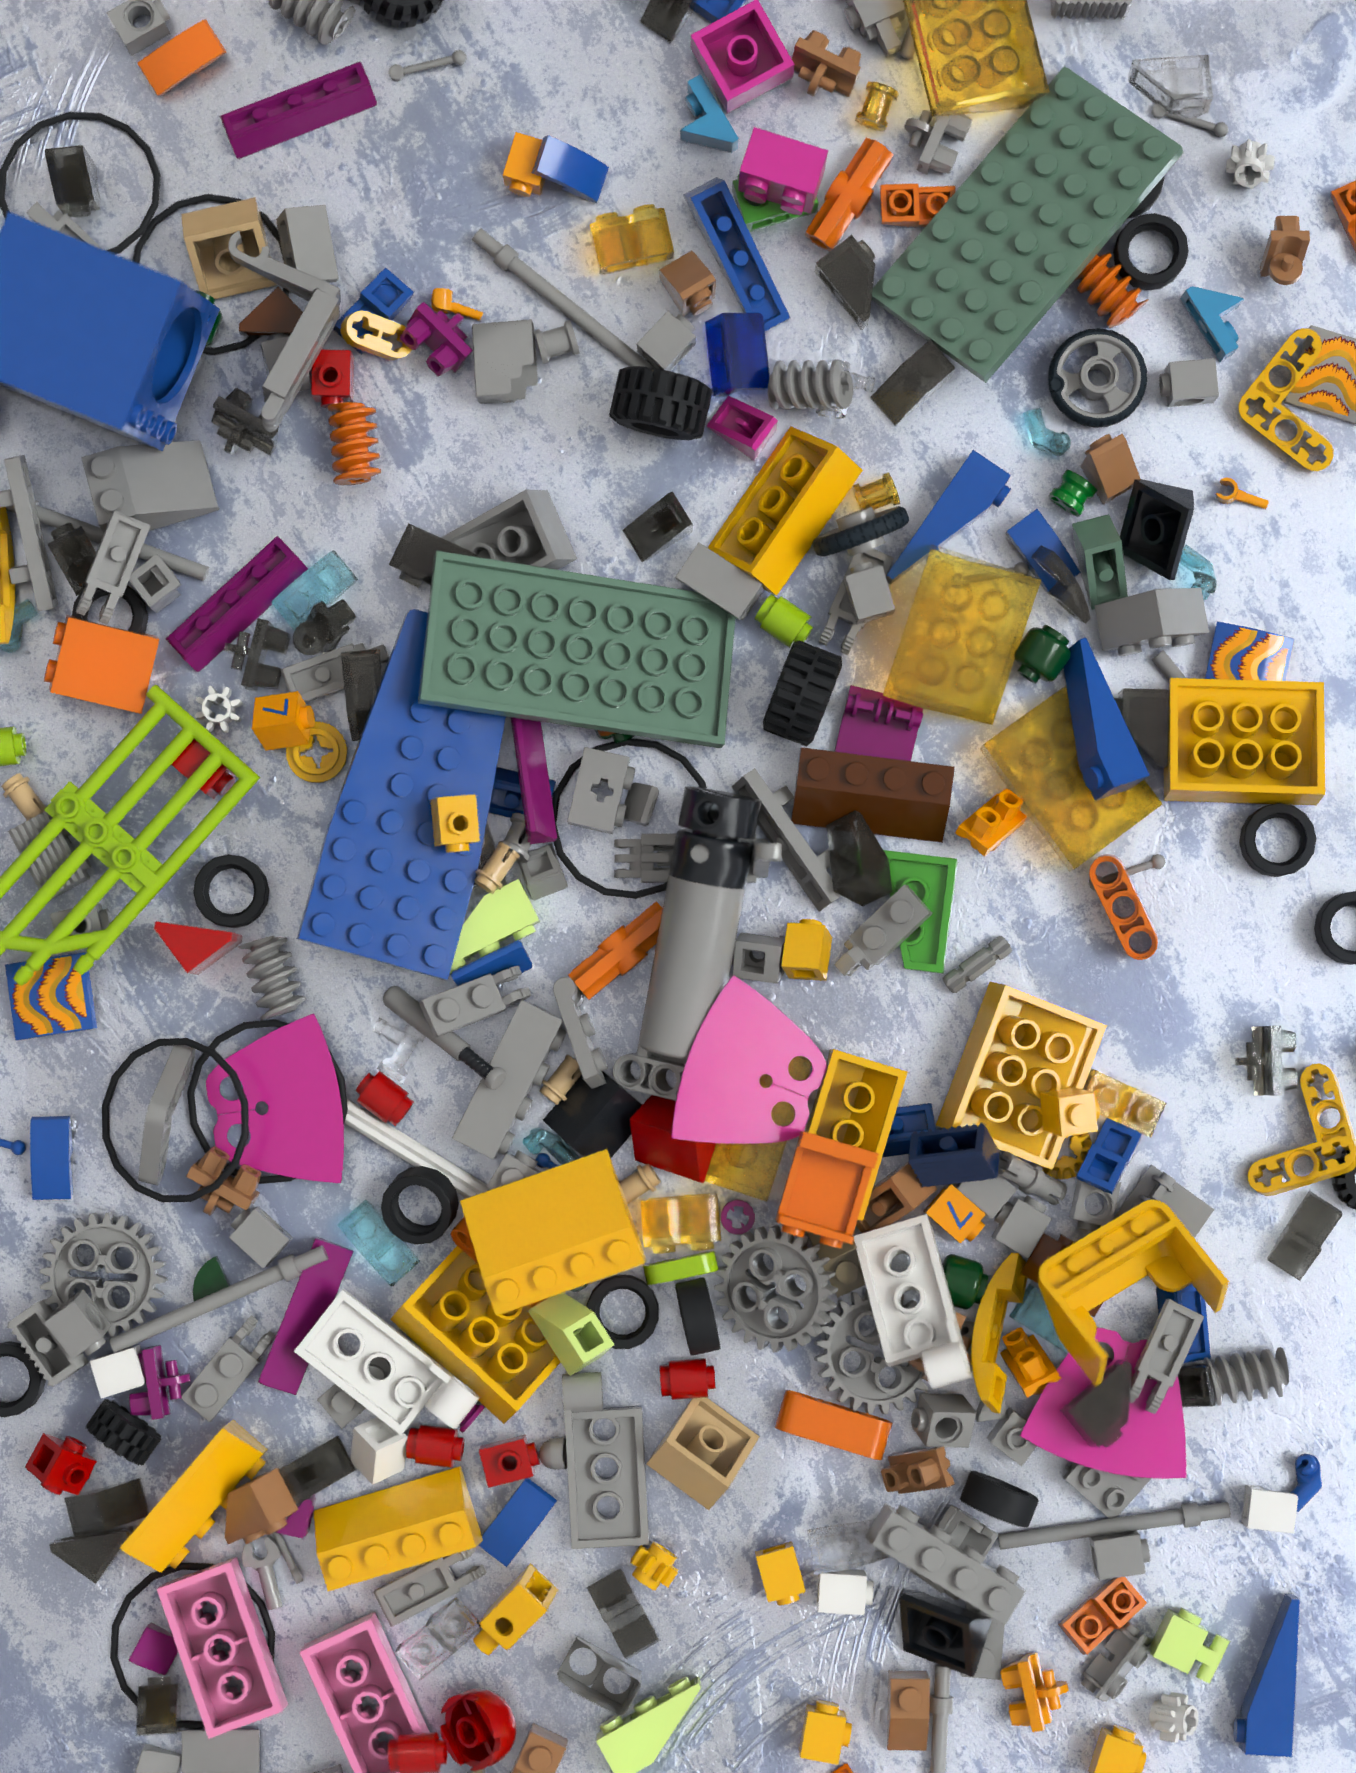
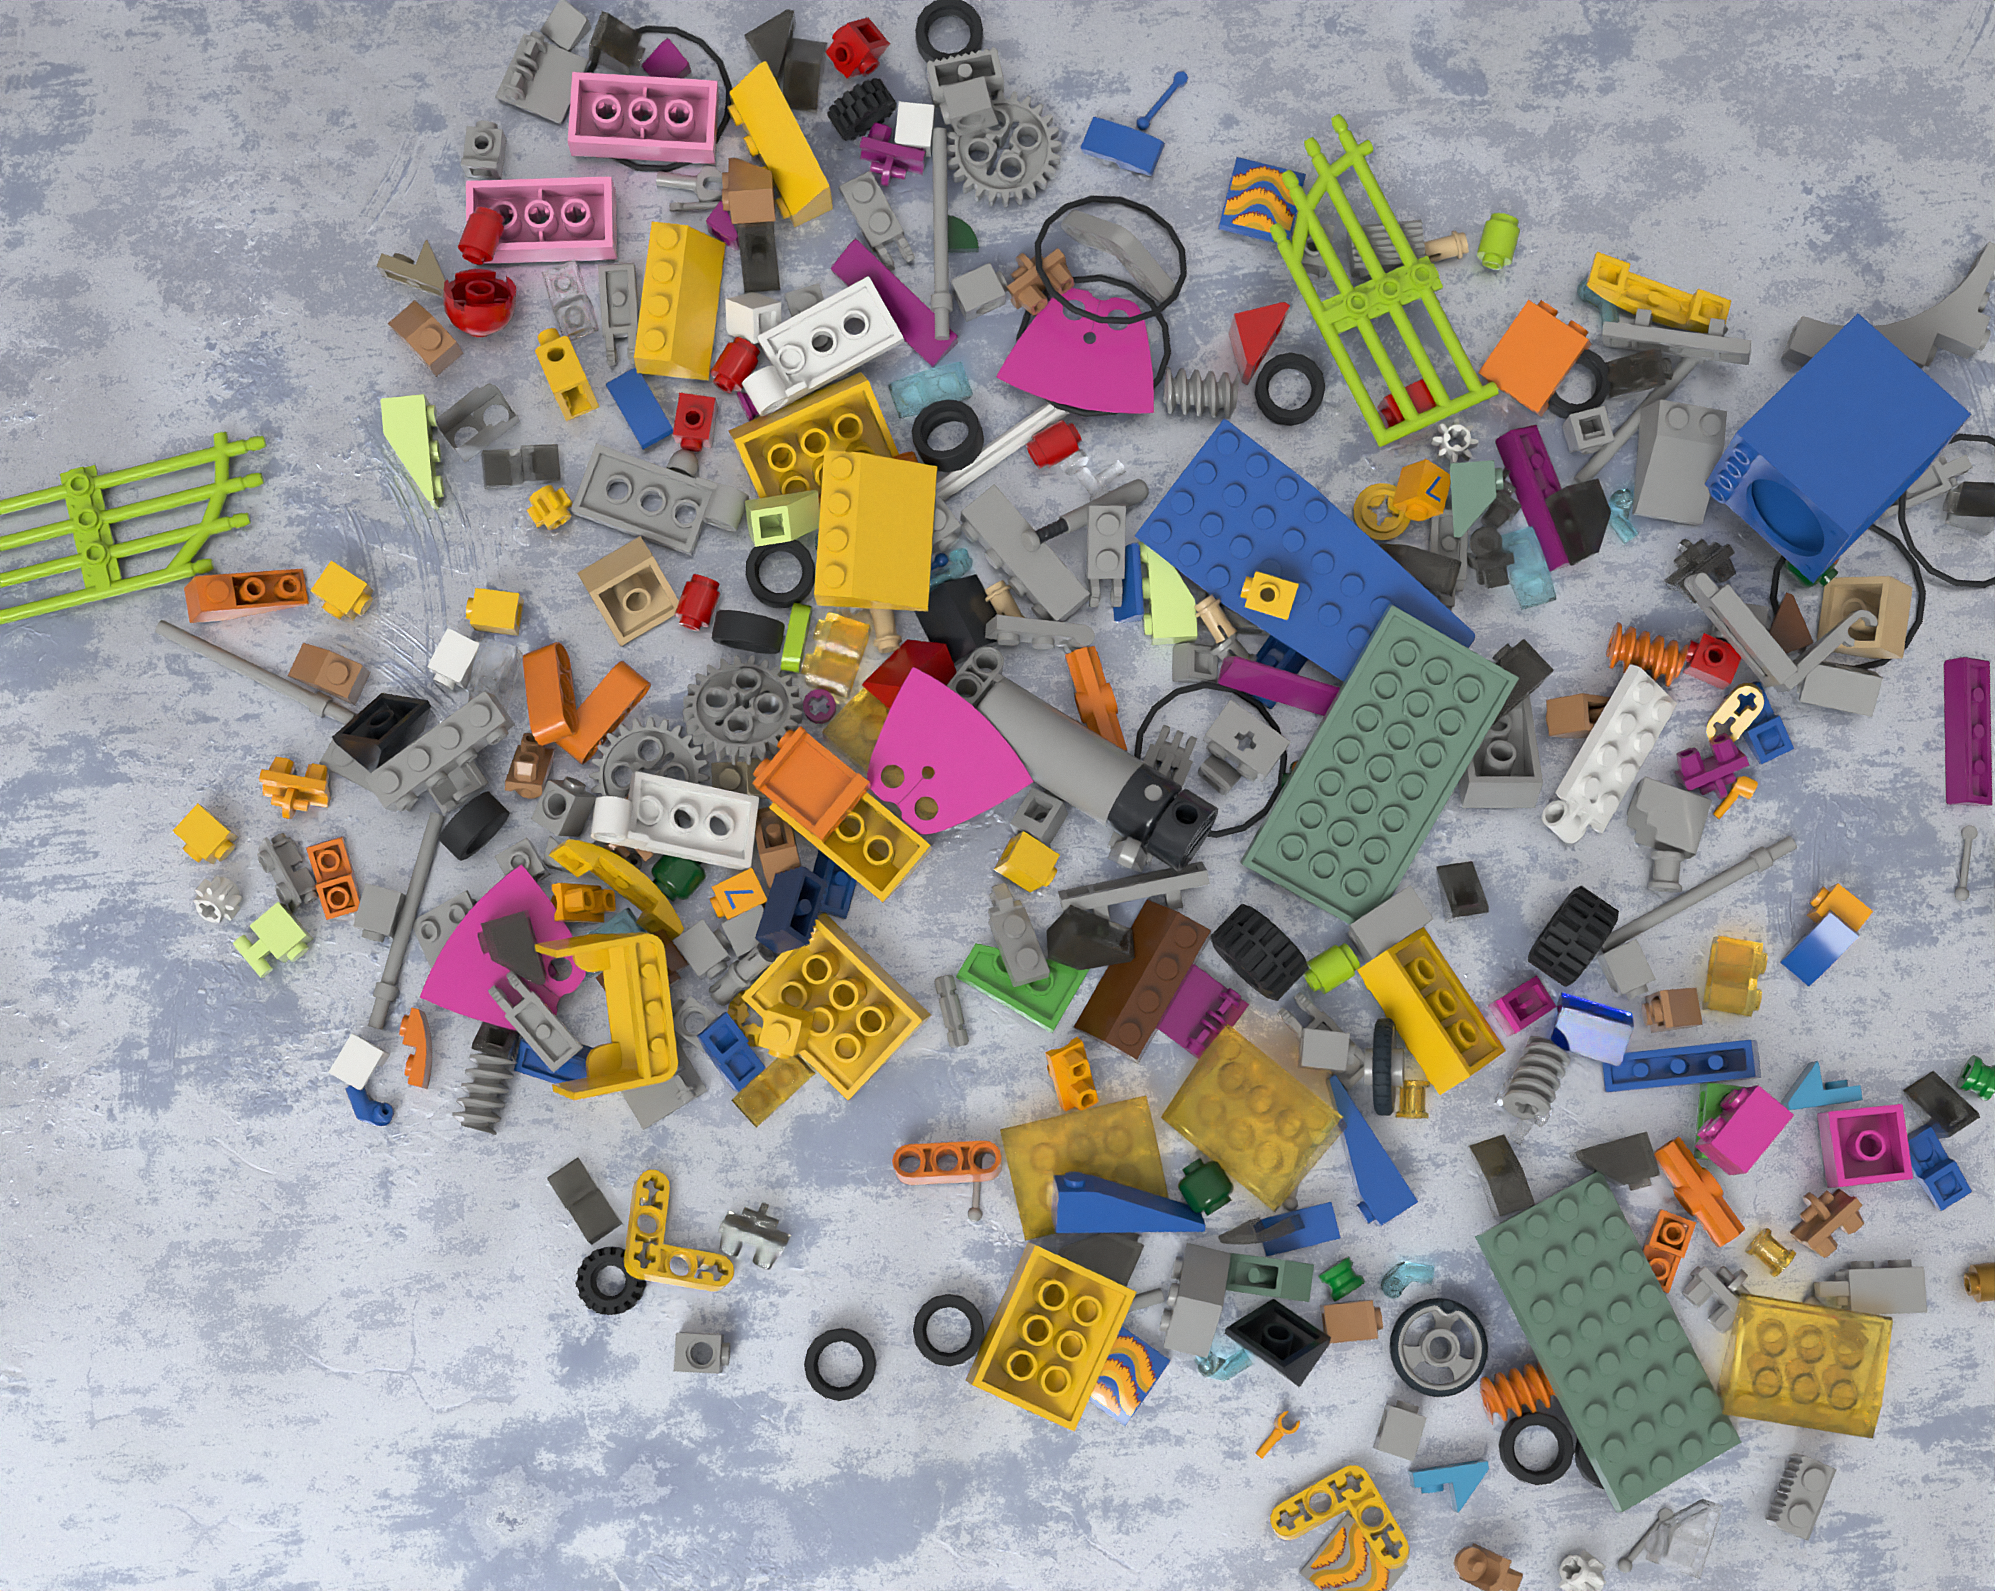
camera: 110 degrees right, 5 degrees down
light grey hinge [76,510,151,625] -> none
blue slope [1233,1593,1300,1757] -> none
none -> orange slope [399,1007,432,1089]
none -> orange beam [523,642,578,746]
none -> sand green slope [1449,460,1503,538]
none -> white hinge [1542,665,1677,843]
none -> clear smoke slope [1545,479,1611,566]
none -> medium nougat slope [1546,693,1611,739]
none -> clear light blue arm [1606,488,1639,545]

